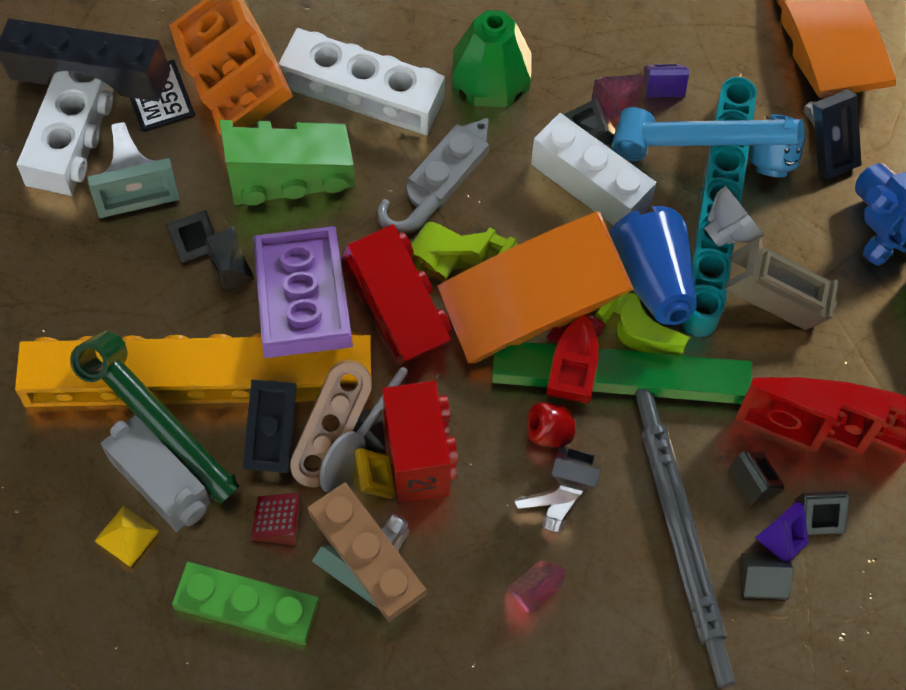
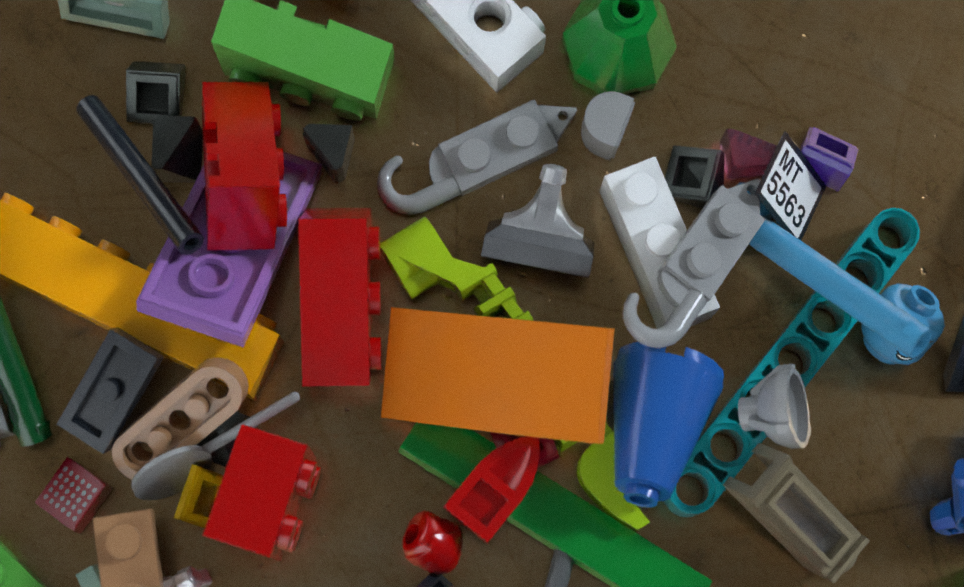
camera: 25 degrees right, 15 degrees up
none -> black piece [76,95,204,255]
none -> red wedge [202,82,287,250]
none -> pearl dark grey slope [302,124,355,183]
none -> piece [481,164,595,278]
none -> light grey brick [581,91,635,161]
none -> light grey plate [623,178,766,349]
none -> sticker [755,131,826,241]

